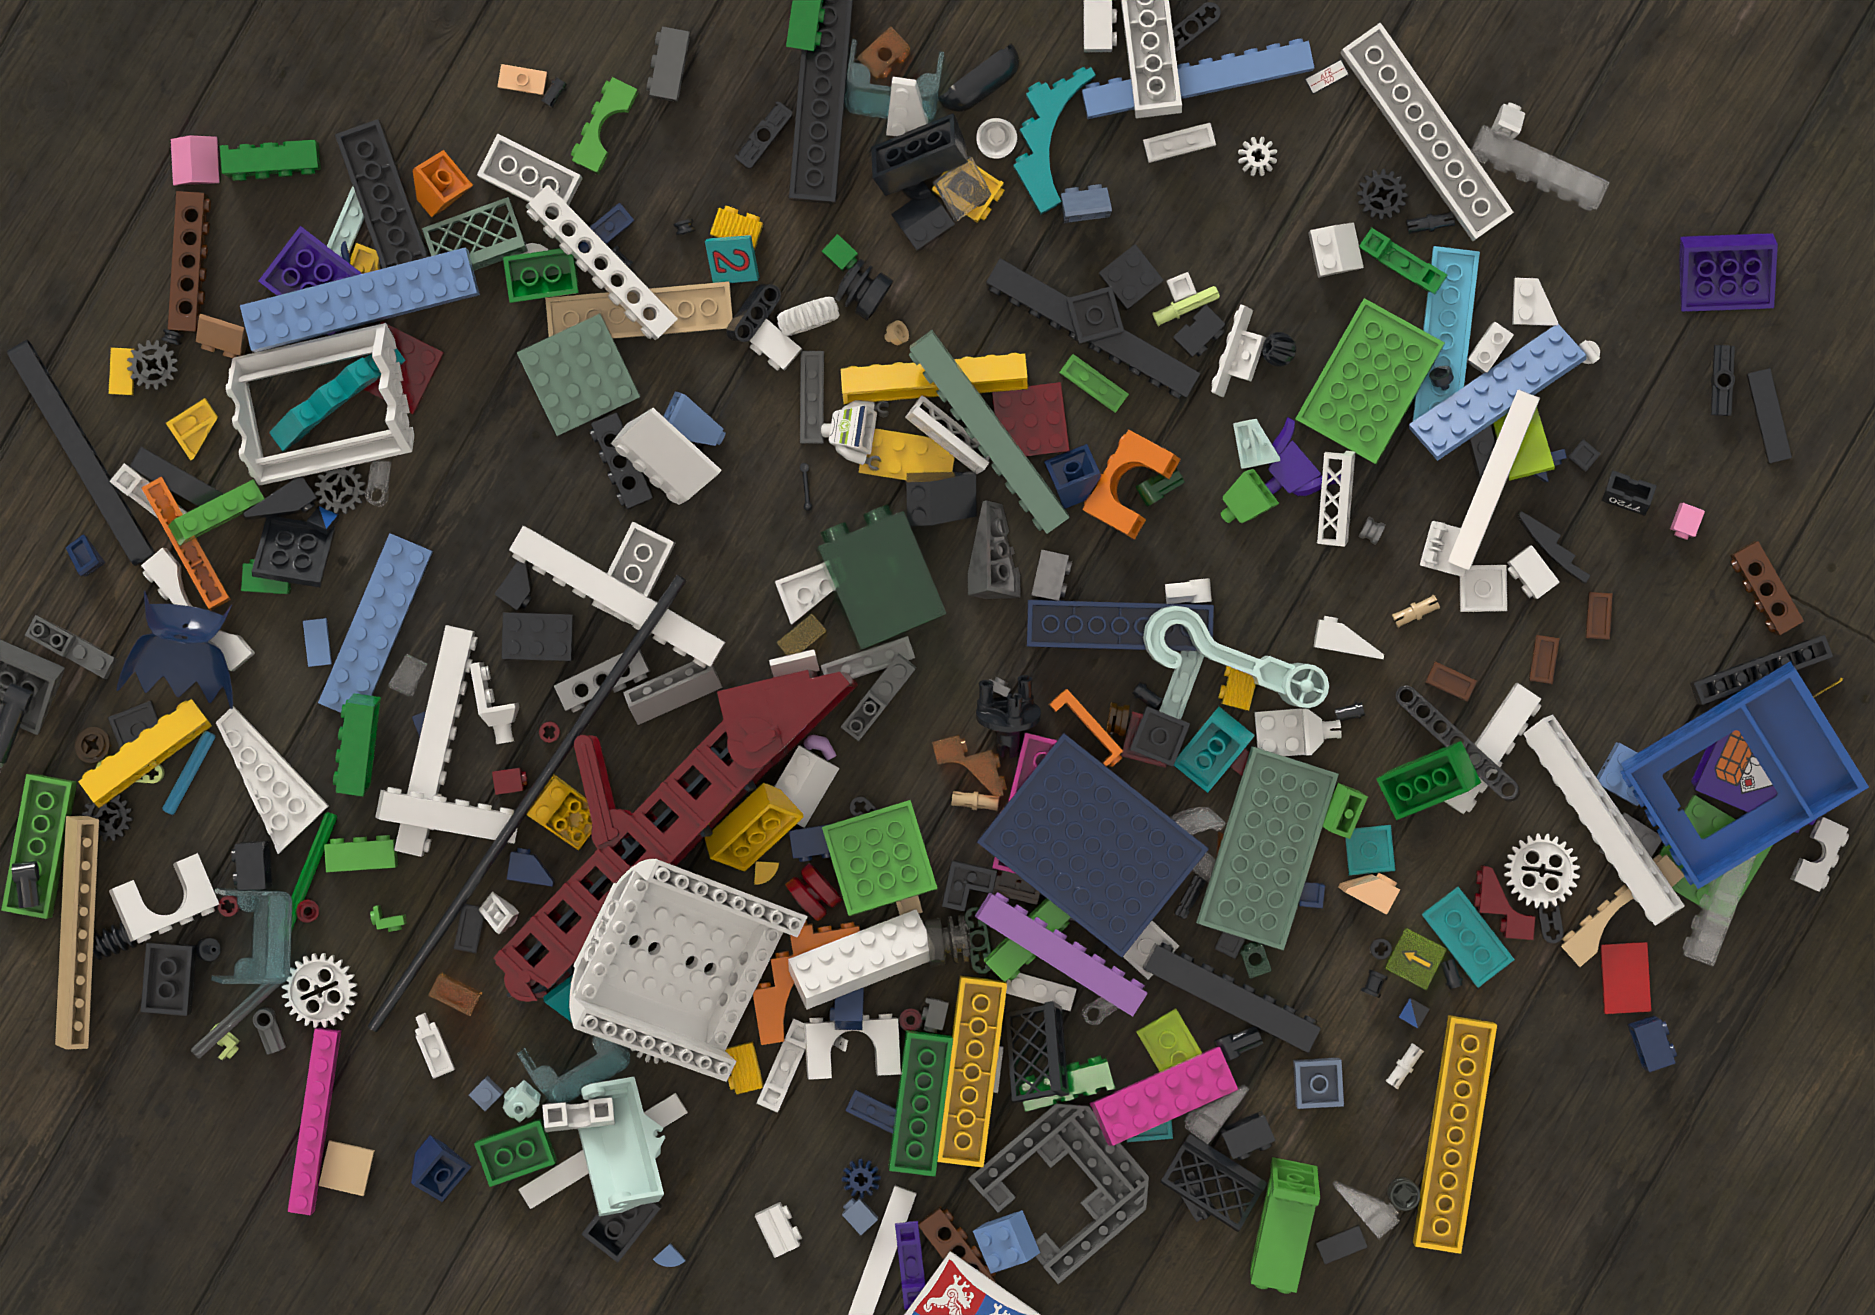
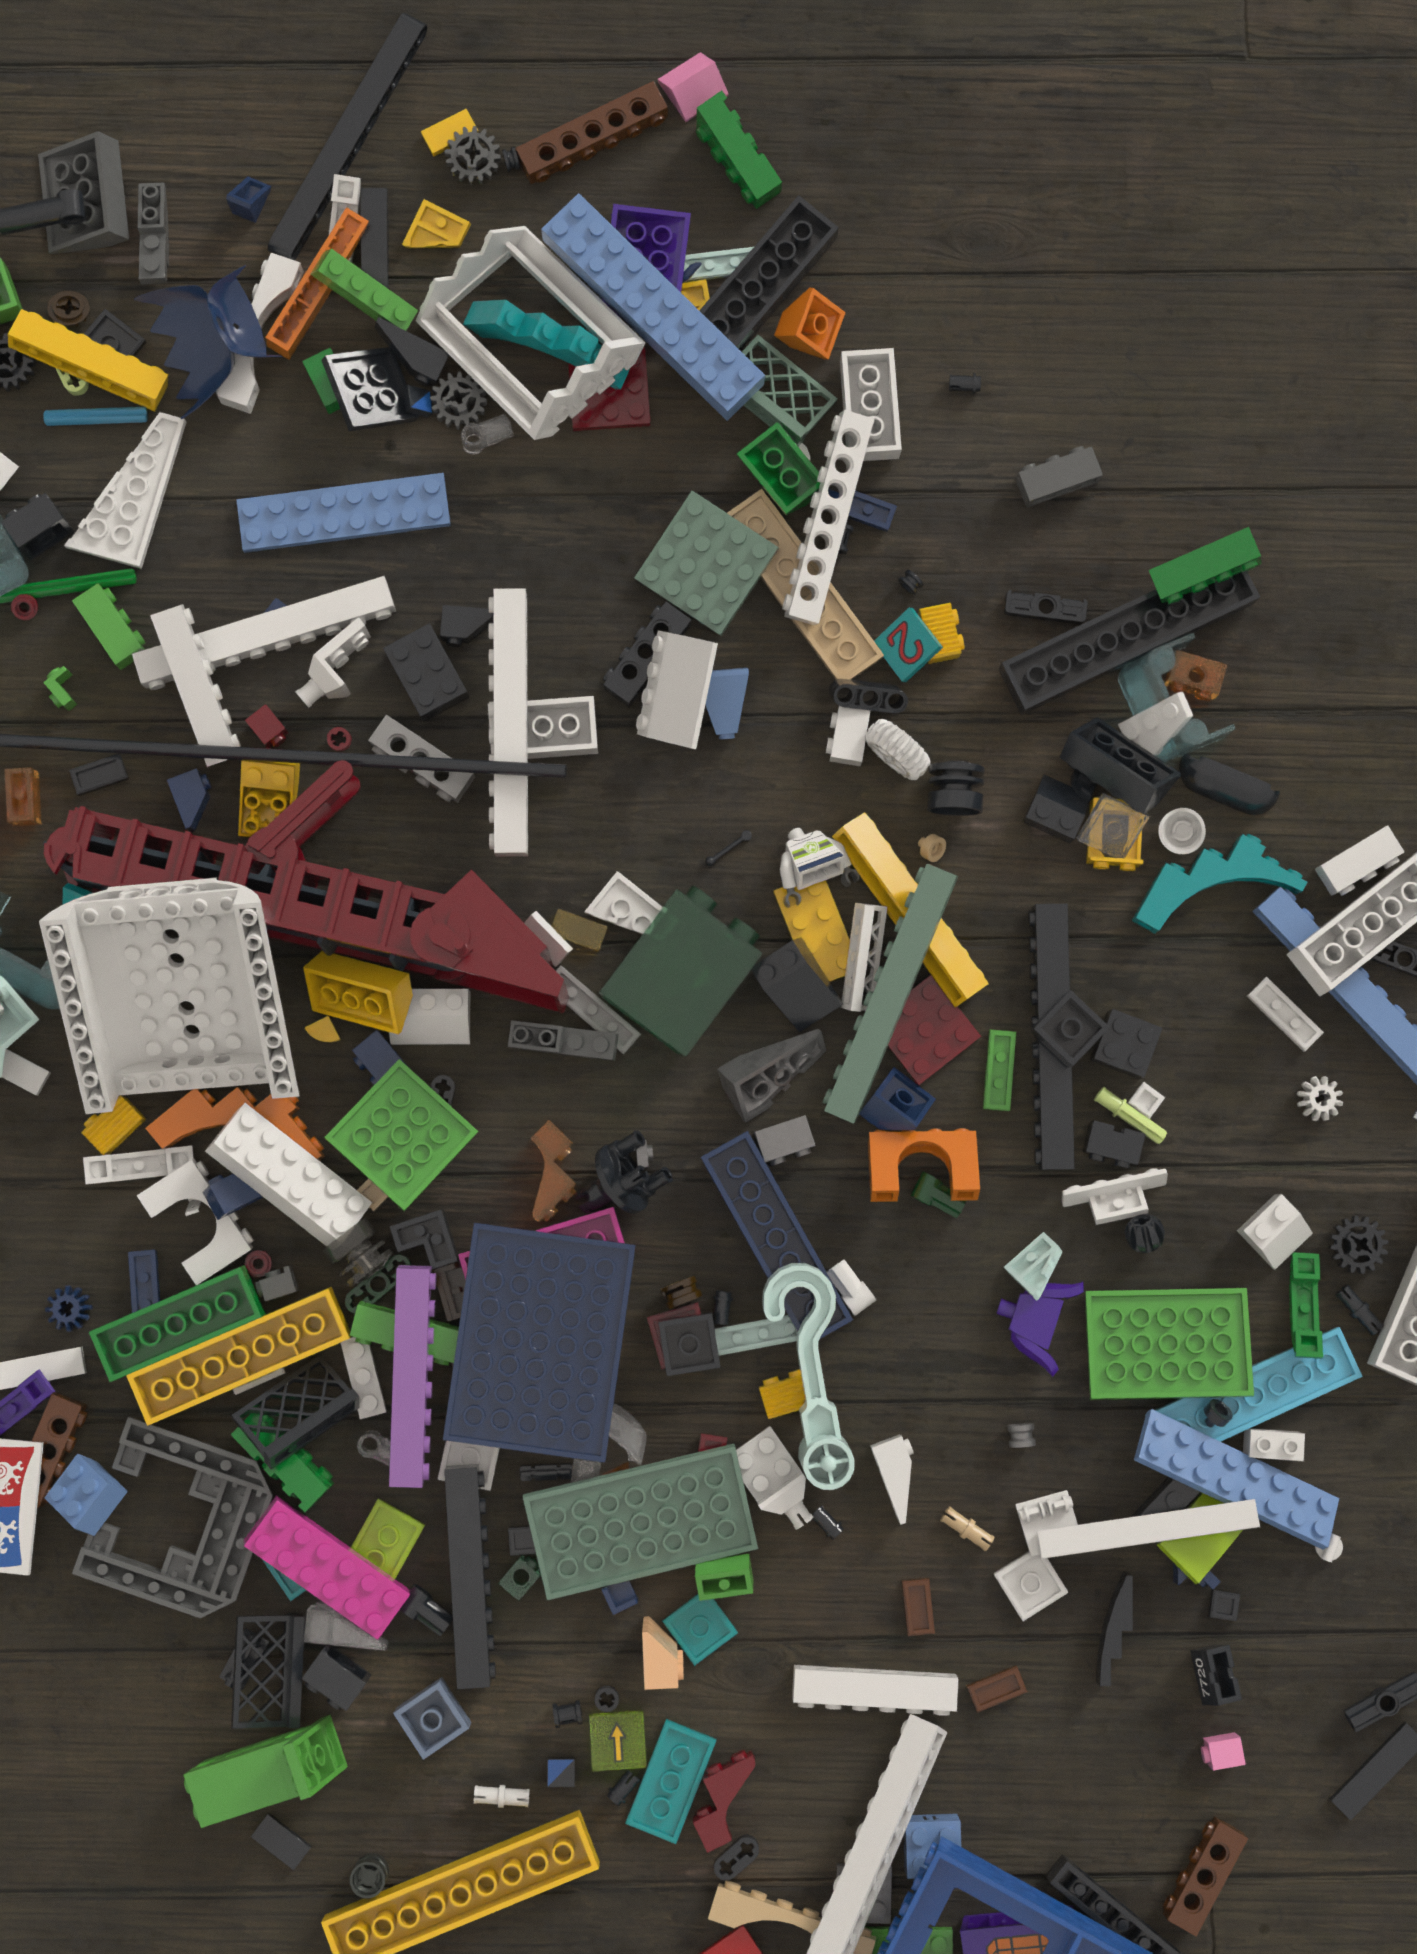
camera: 55 degrees right, 5 degrees down
medium nougat slope [196,314,249,358] -> none
medium blue tile [303,618,332,667] -> none
green brick [333,693,381,796] -> none
clear slope [388,654,427,696] -> none
white slope [479,891,519,934] -> none
light nougat plate [498,64,547,95] -> none
bright green arch [571,77,639,175] -> none
light grey brick [623,662,722,725] -> none
dark red wheel [785,862,843,922] -> none
dark grey tile [800,351,824,444] -> none
lavender arm [804,735,837,761] -> none
green brick [822,234,858,272] -> none
sand blue brick [842,1197,878,1235] -> none
tan pin [952,791,999,811] -> none
orange panel [1048,689,1123,767] -> none
sand blue slope [1061,184,1112,223] -> none
teal slope [1174,707,1255,793] -> none
bright green torso [1221,469,1279,523] -> none
white fence [1317,451,1355,547] -> none
clear slope [1332,1180,1400,1239] -> none
green brick [1377,741,1482,820] -> none
black beam [1396,685,1521,802] -> none
white gear [1504,834,1580,909] -> none
white brick [1507,545,1559,599] -> none
white wing [1512,278,1558,326] -> none
reddish brown tile [1586,592,1613,640] -> none

